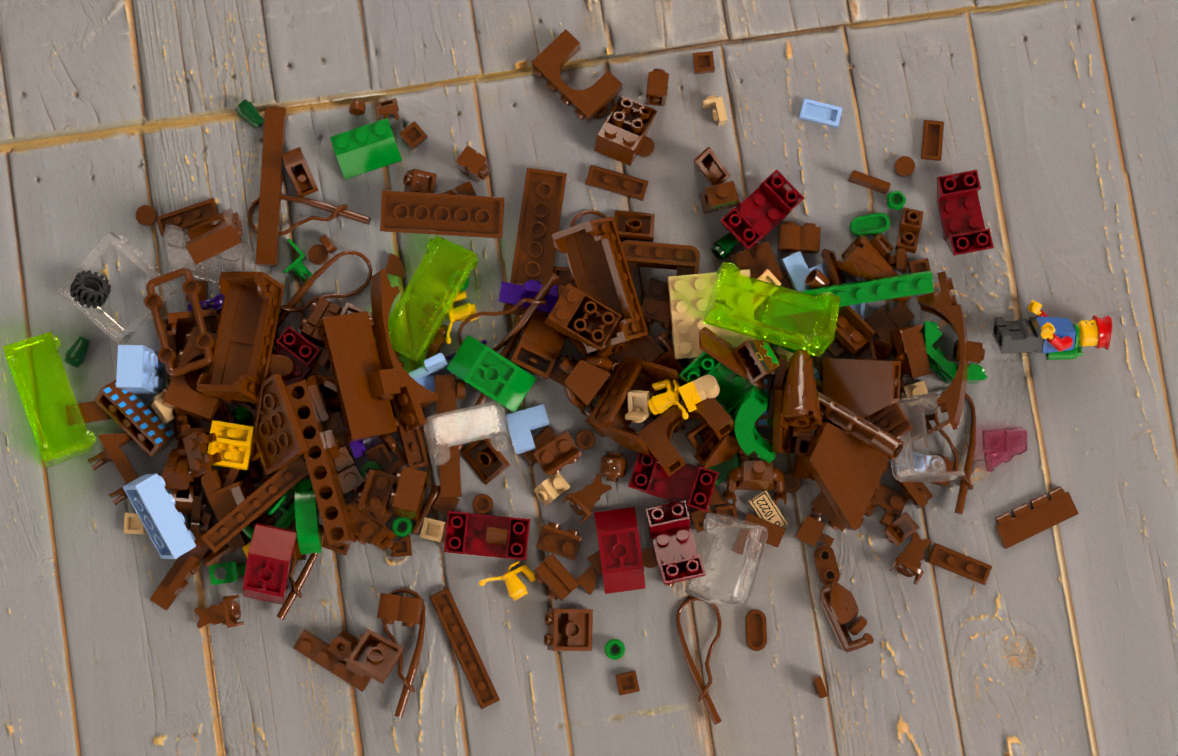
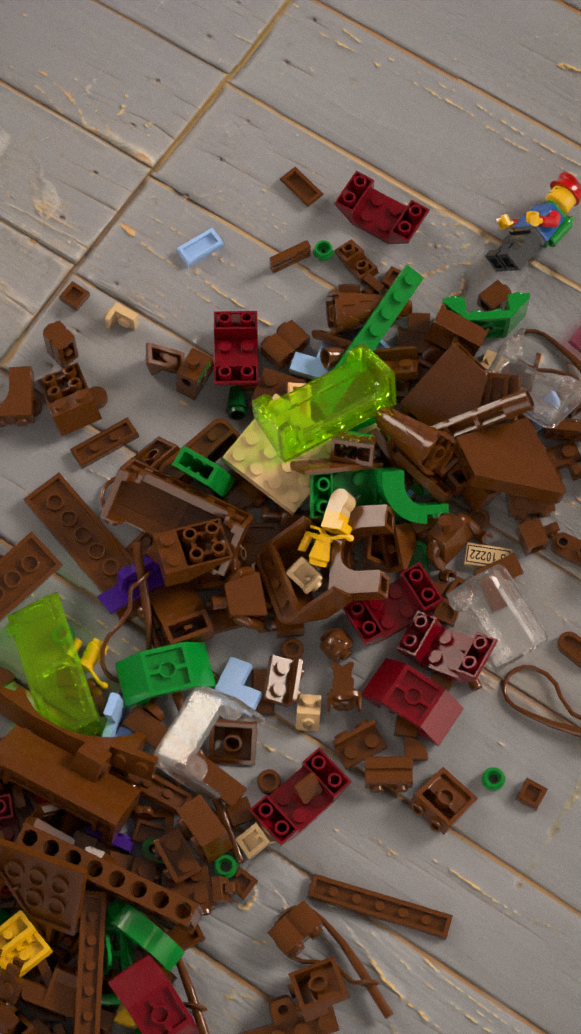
camera: 45 degrees left, 15 degrees down
yellow piece [479,561,536,601] -> none
green tile [849,213,890,237] -> none
reddish brown tile [894,156,915,177] -> none
reddish brown slope [917,271,968,430] -> none
none -> green slope [172,445,236,499]

